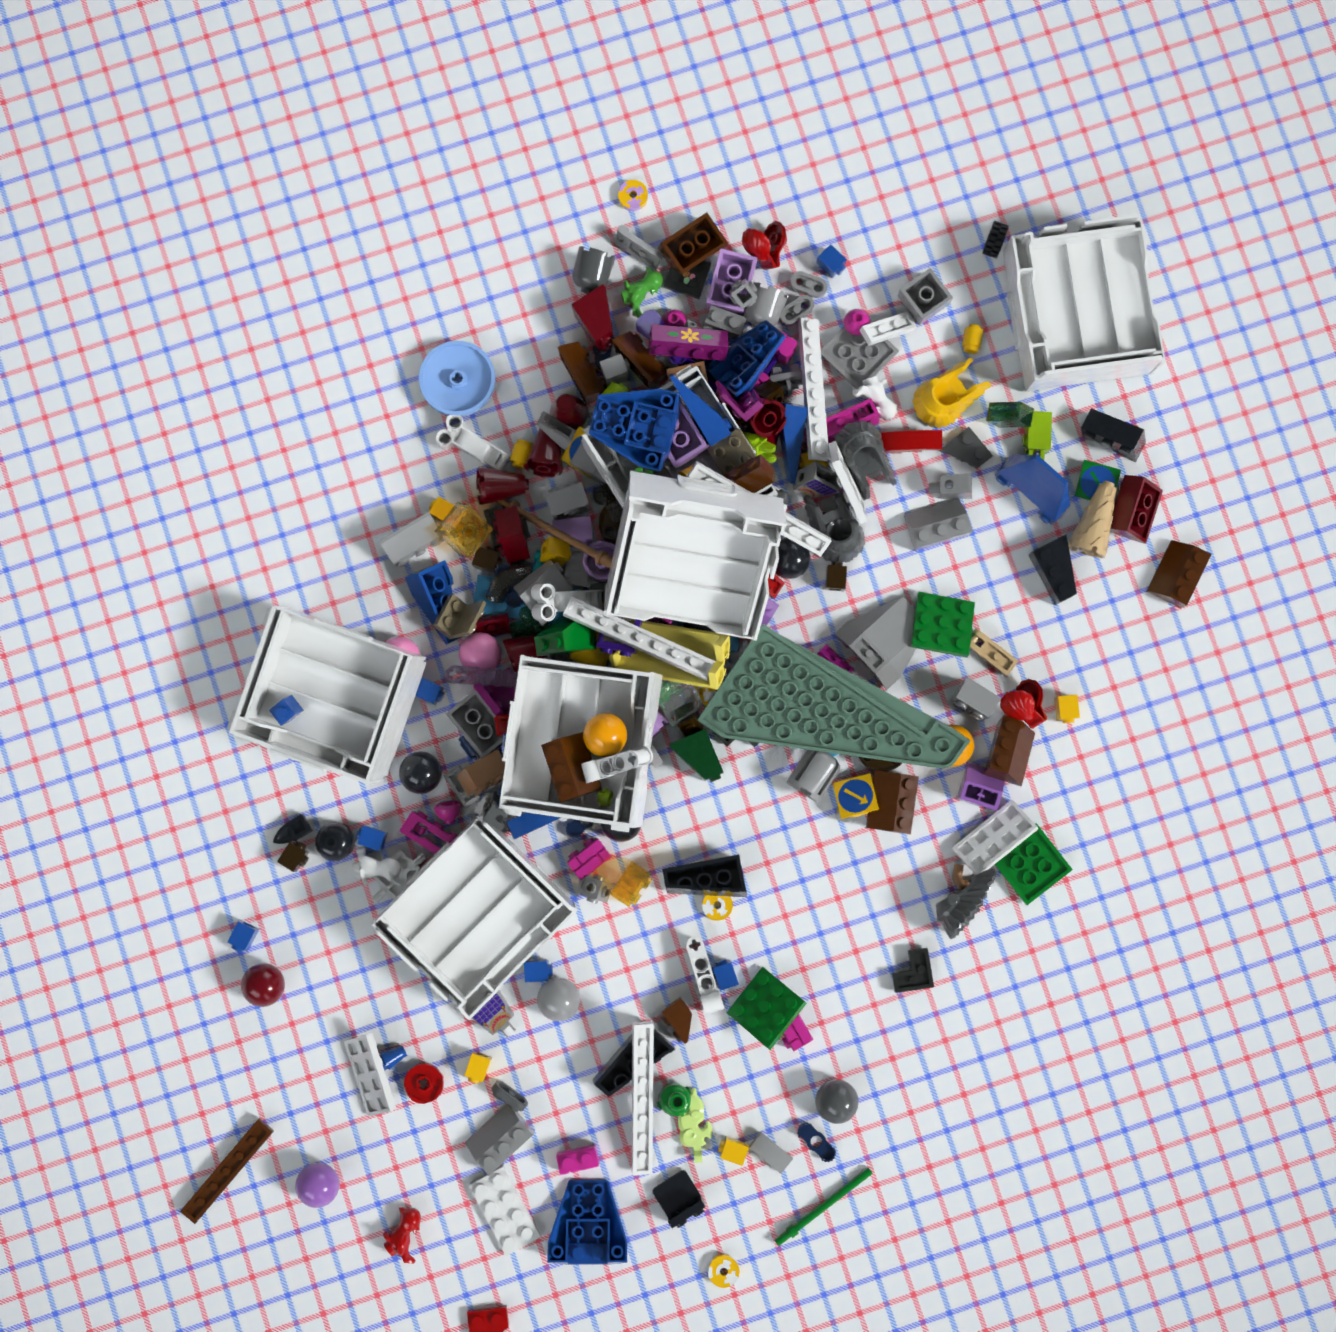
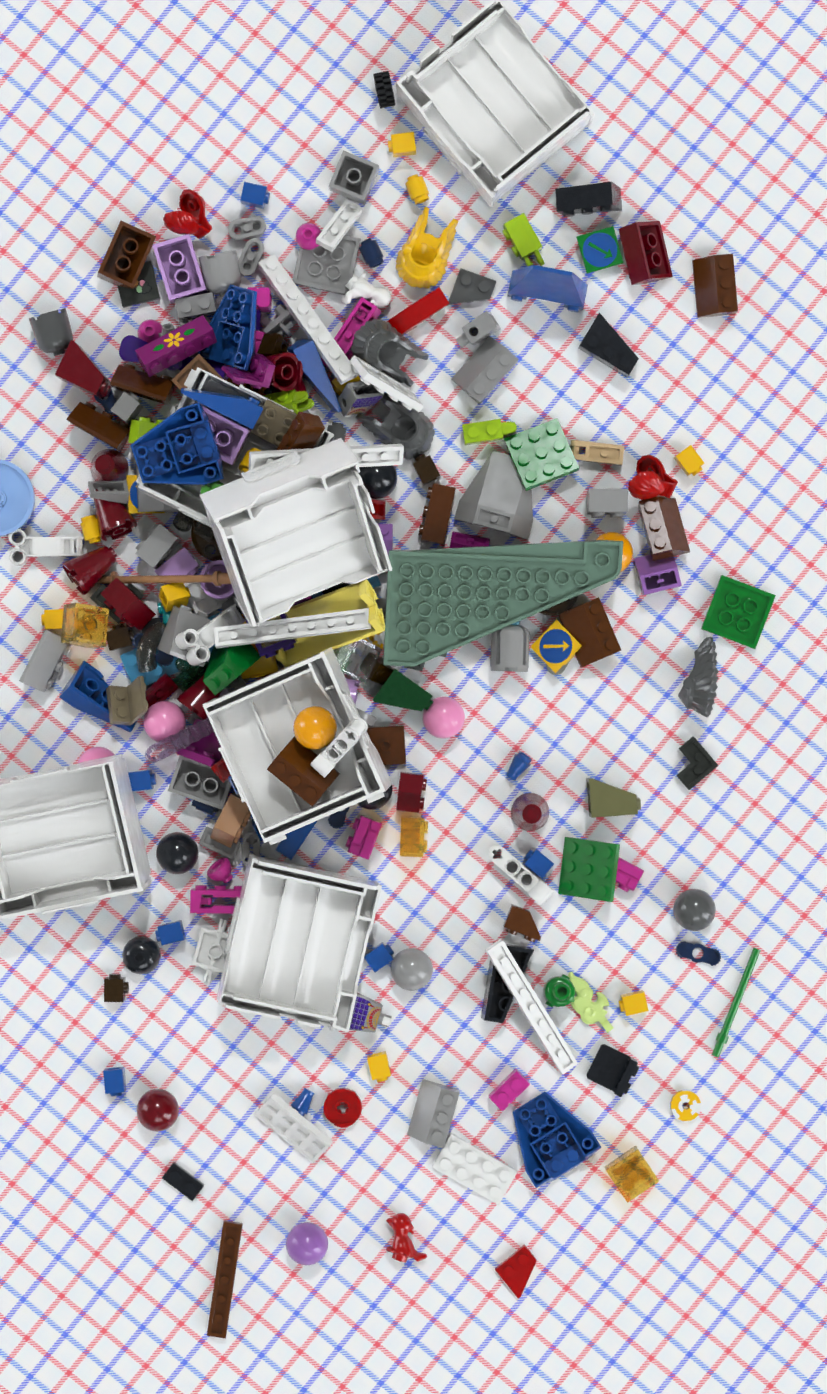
camera: 35 degrees left, 5 degrees up
blue brick [269,695,304,726] -> none
black plate [273,814,313,844] -> none
white animal [352,847,401,885] -> none
dark grey hinge [483,790,508,831] -> none
dark grey plate [491,1080,528,1112] -> none
light grey brick [580,874,613,904] -> none
lime plate [597,788,613,807] -> none
light grey plate [614,225,664,270] -> none
yellow piece [618,180,648,211] -> none
bright green animal [621,267,663,318] -> none
black wedge [662,854,747,897] -> none
yellow piece [702,895,733,921] -> none
light grey brick [730,278,758,309] -> none
light grey slope [749,1131,793,1174] -> none
white plate [952,800,1038,874] -> none
medium nougat arm [952,864,970,891] -> none
clear green brick [986,402,1034,428] -> none
tan cone [1068,481,1117,558] -> none
none -> black plate [162,1162,205,1201]
none -> dark blue brick [359,238,384,269]
none -> reddish brown plate [367,726,406,765]
none -> yellow brick [388,132,416,158]
none -> dark red brick [396,772,427,813]
none -> reddish brown brick [418,483,456,545]
none -> bright pink piece [423,696,465,739]
none -> lime hinge [462,419,517,446]
none -> blue cone [506,751,532,781]
none -> cone [511,793,549,831]
none -> olive slope [586,778,641,818]
none -> clear yellow brick [604,1146,659,1203]

